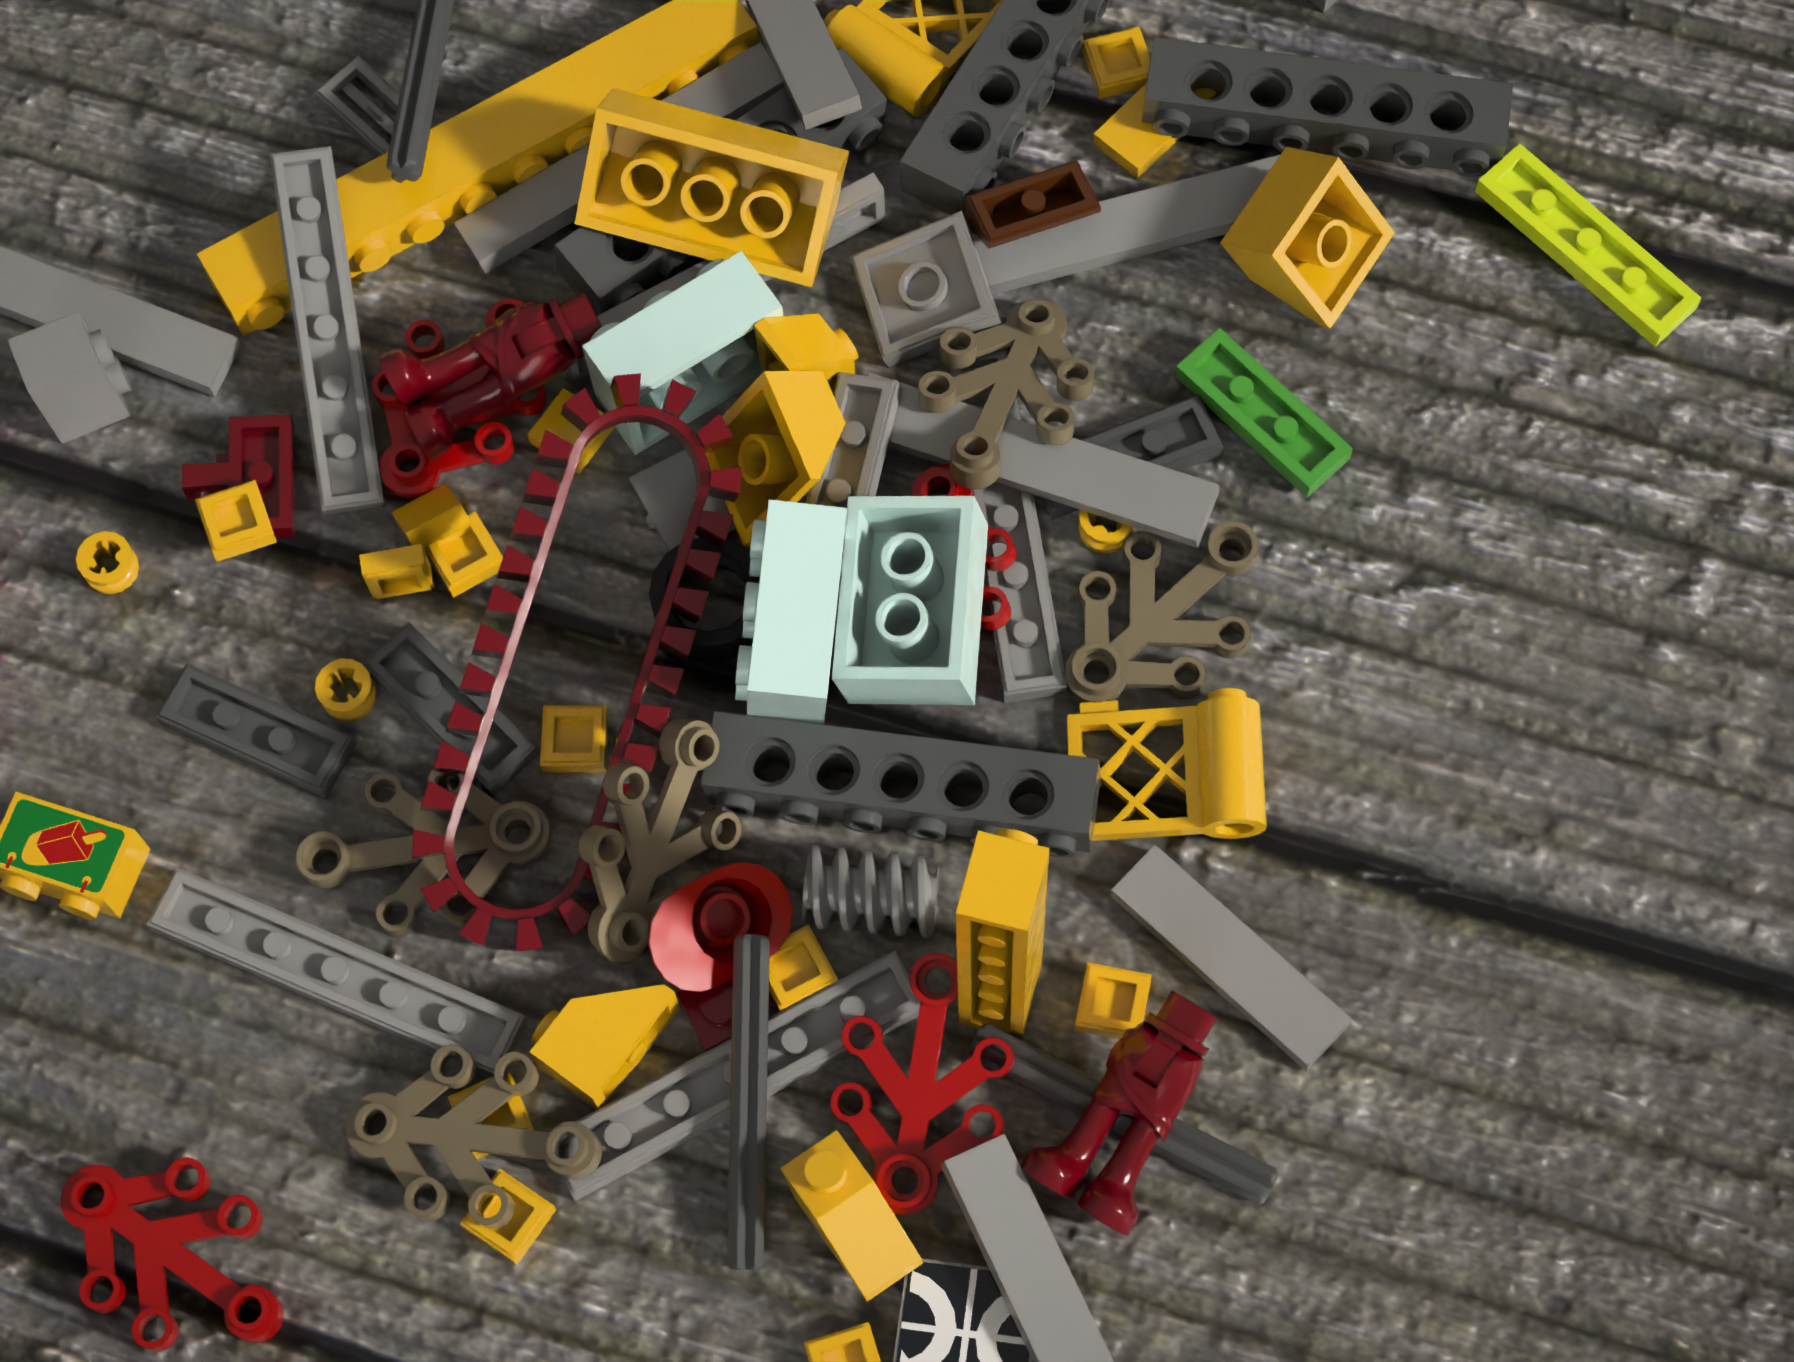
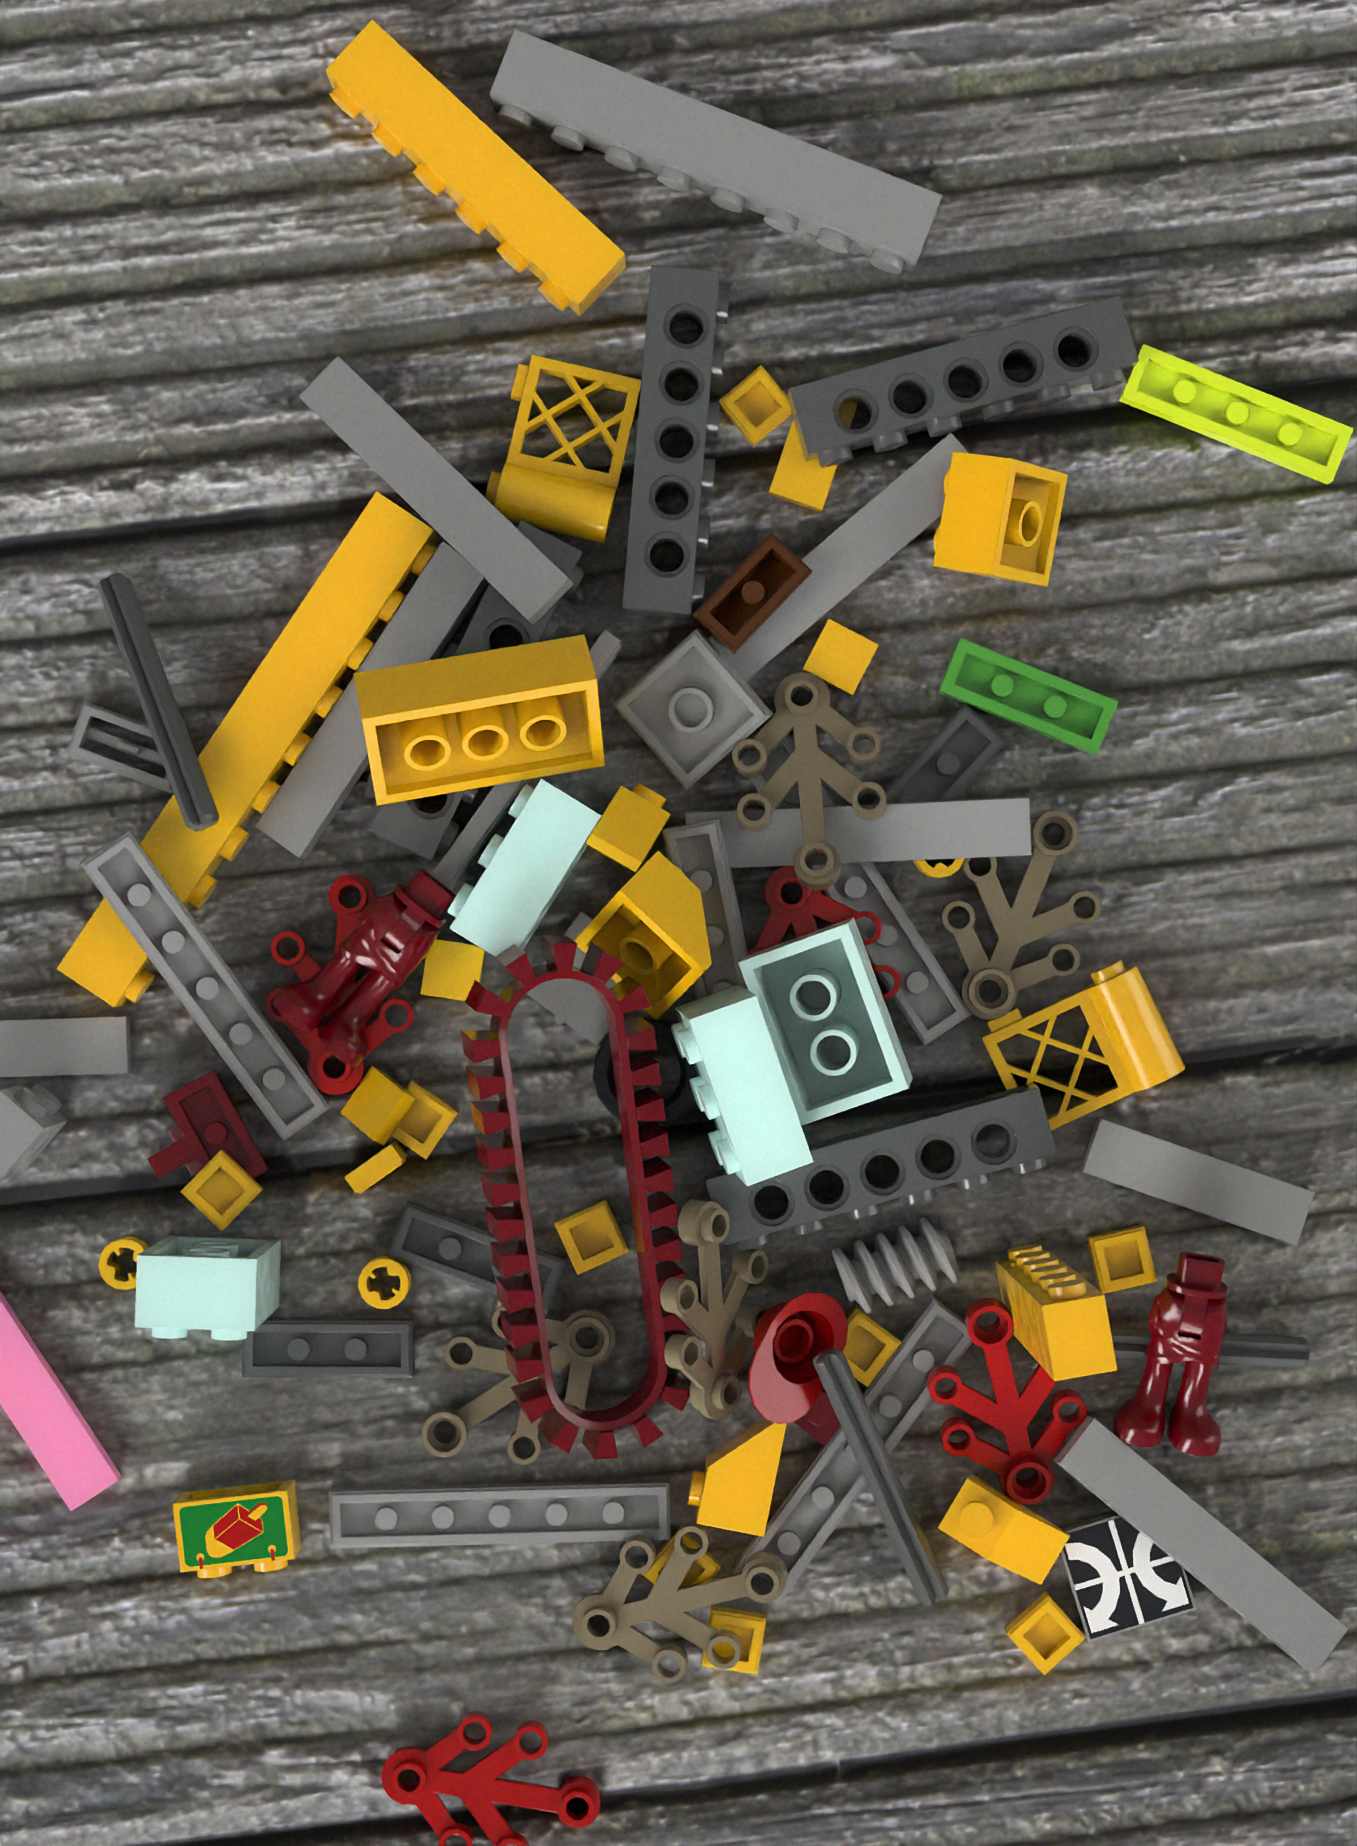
camera: 30 degrees left, 20 degrees up
none -> light aqua brick [135,1236,281,1340]
none -> yellow tile [802,619,879,697]

